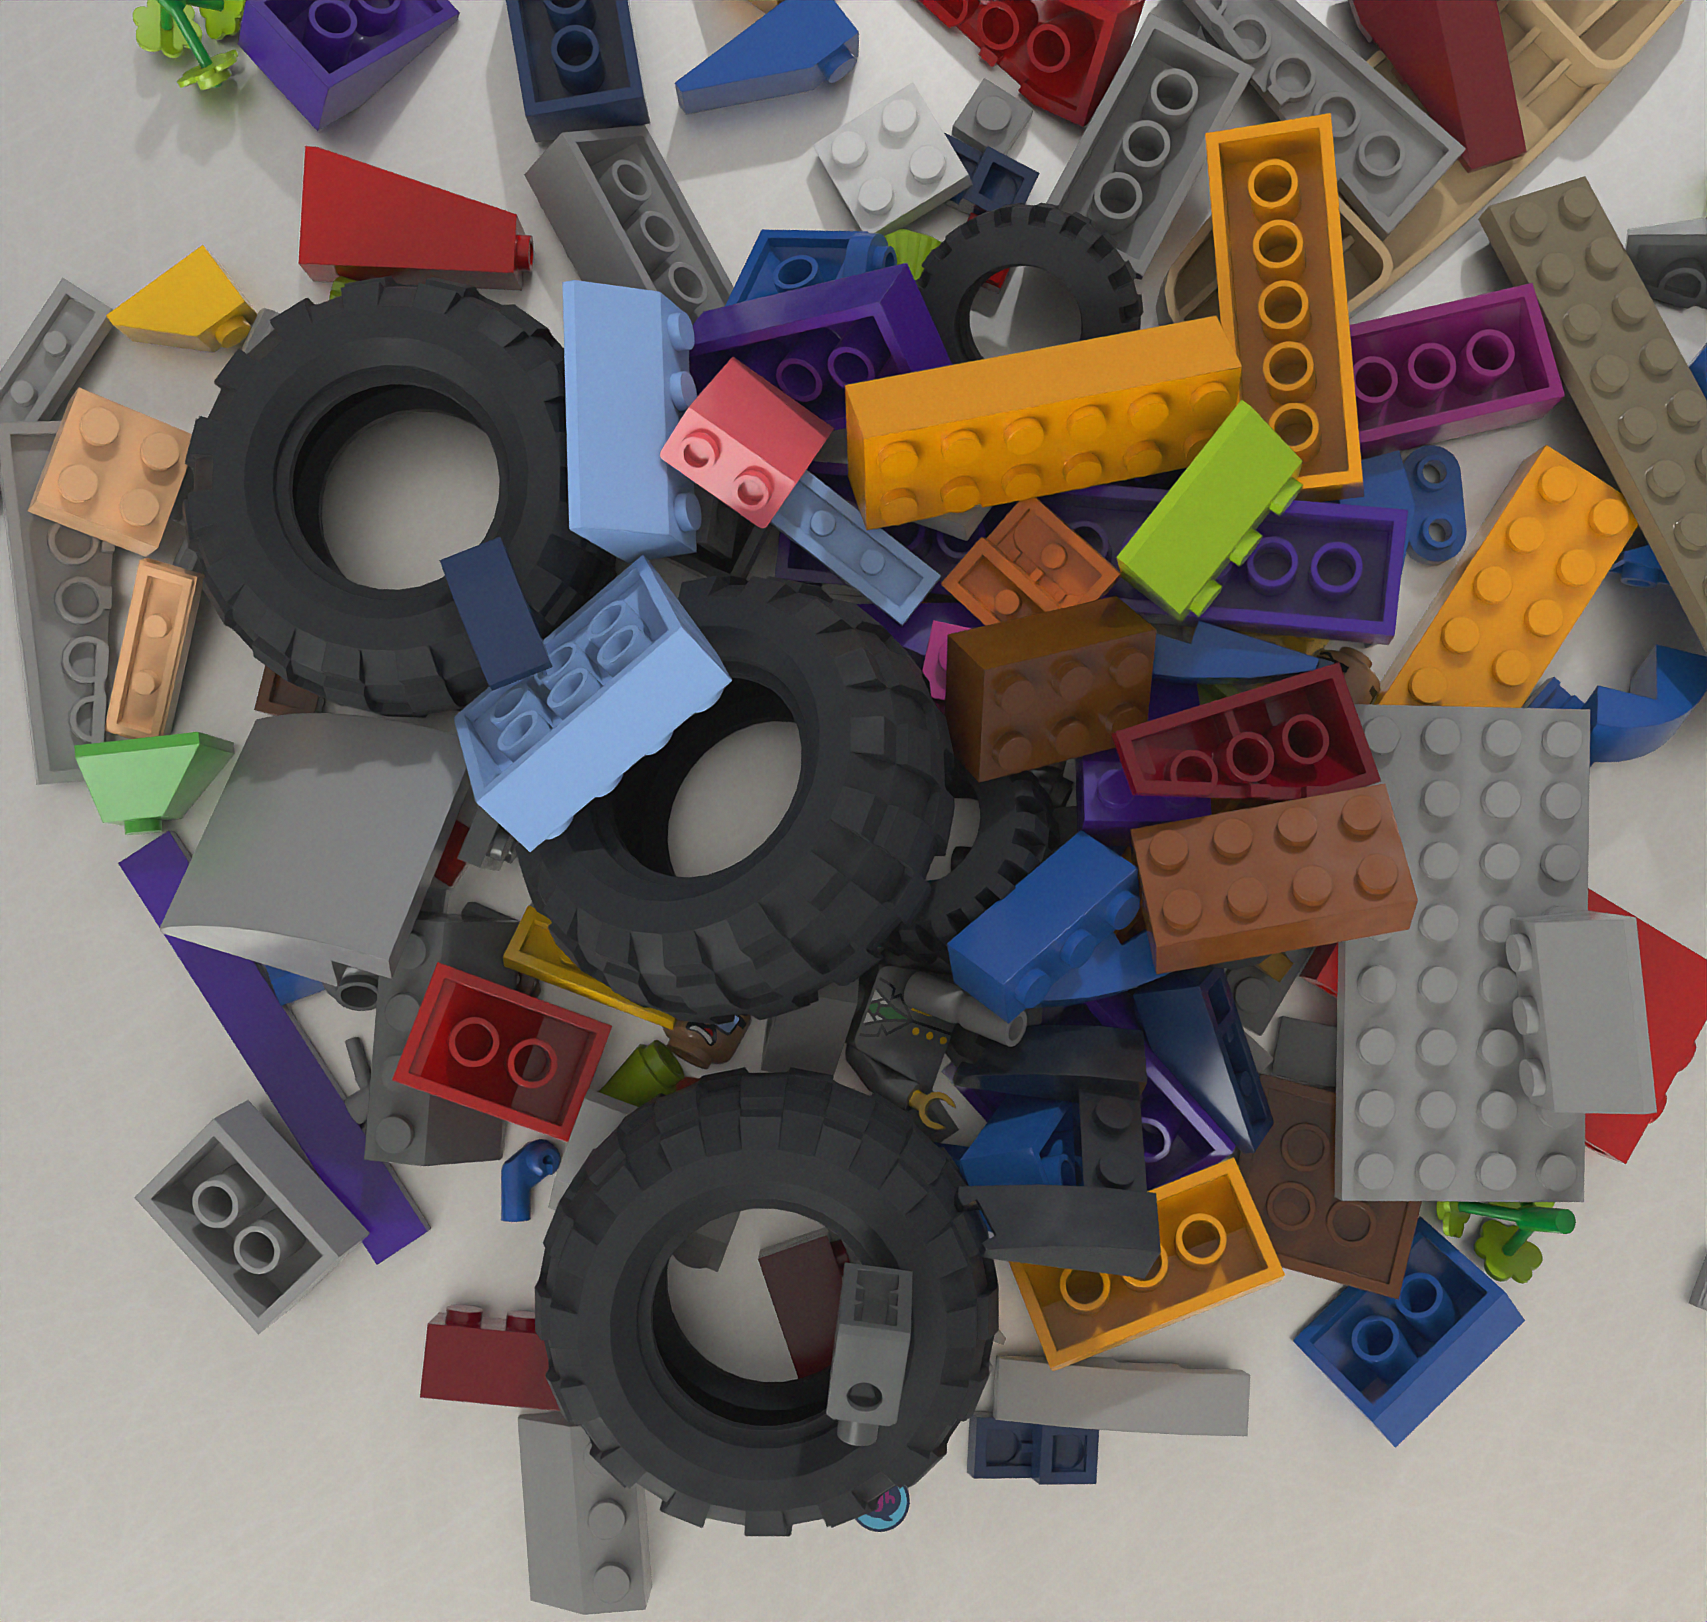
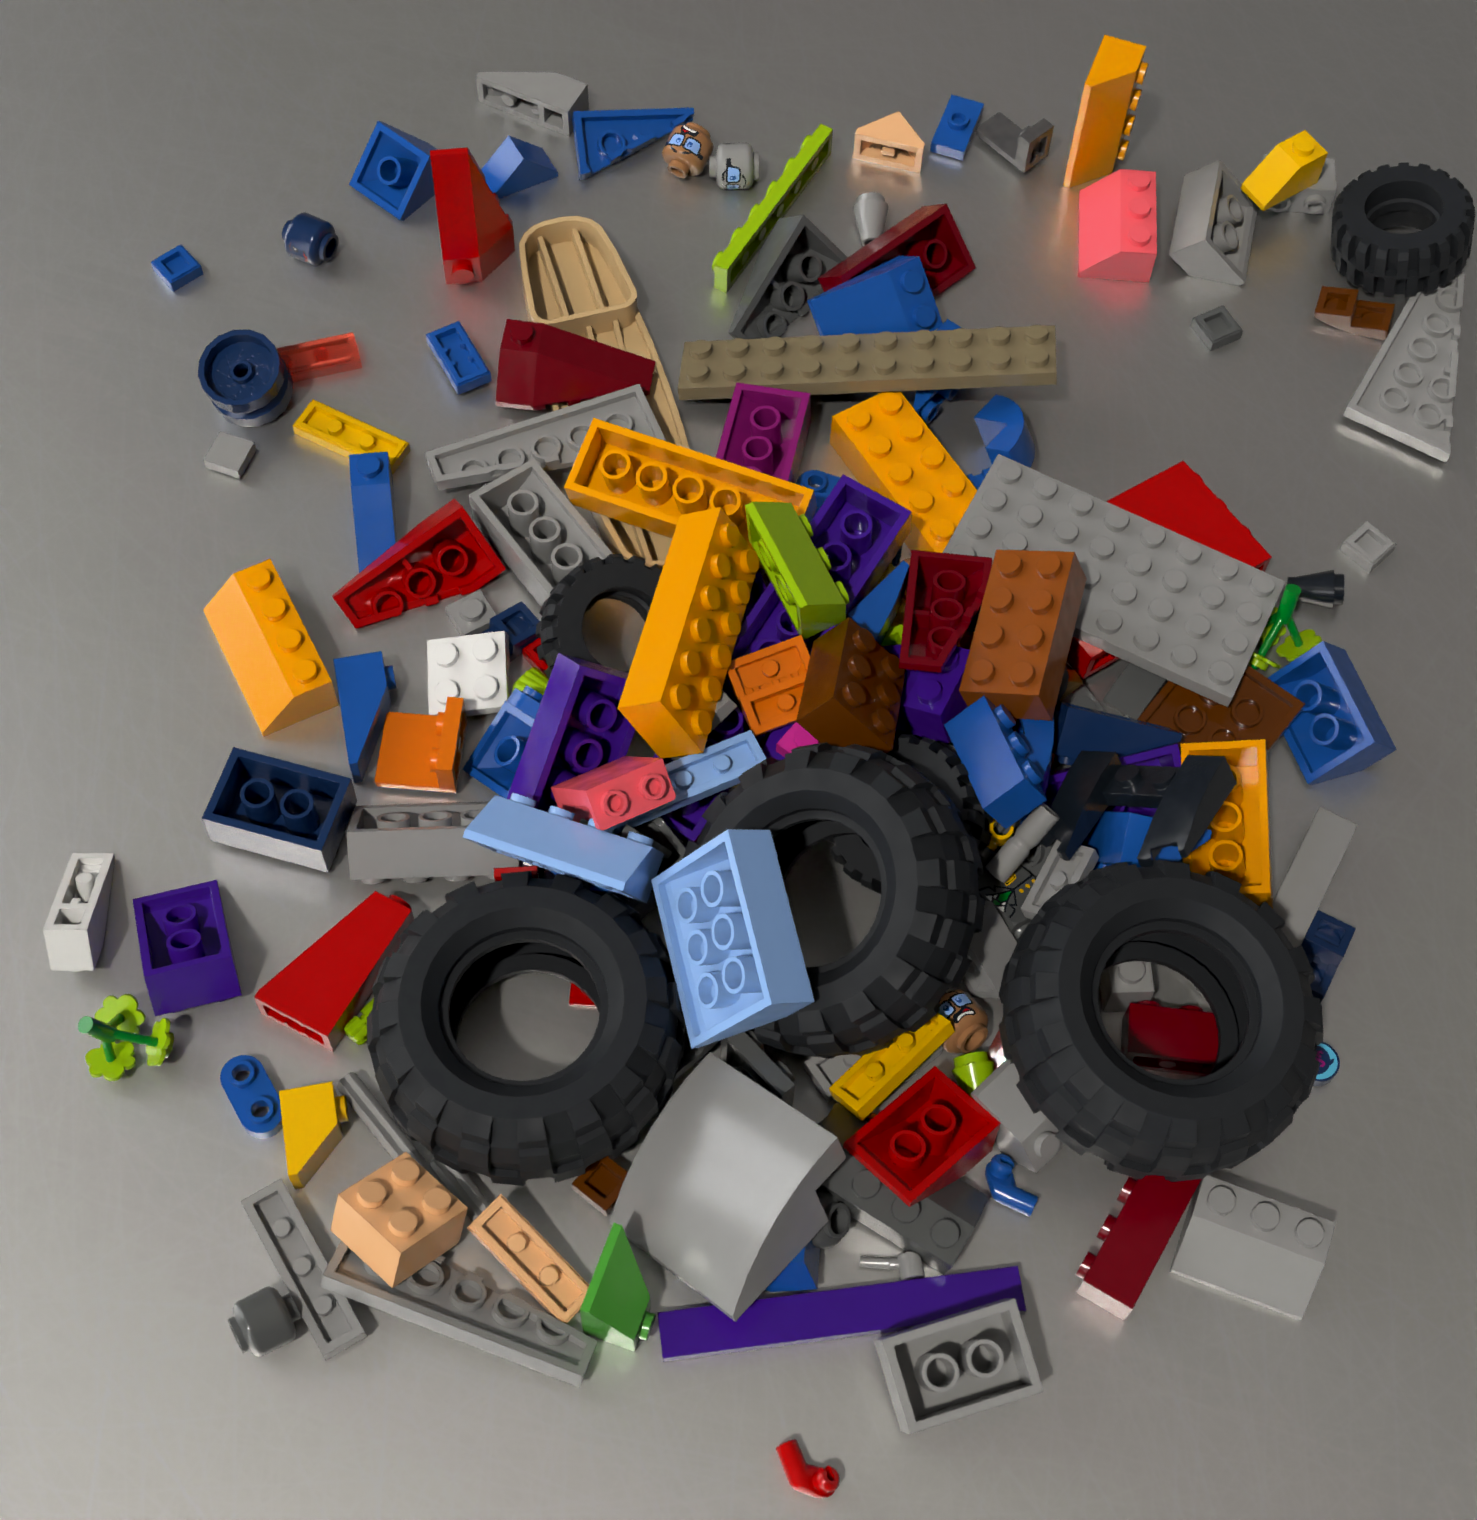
camera: 60 degrees left, 25 degrees down
dark blue slope [439,537,553,691] -> none
dark grey torso [826,1262,913,1446] -> none
light grey slope [1506,910,1657,1114] -> none
none -> blue plate [220,1055,283,1139]
none -> orange bracket [375,697,468,793]
none -> red arm [775,1439,840,1499]
none -> light grey plate [1021,840,1099,919]
none -> black cone [1287,570,1344,608]

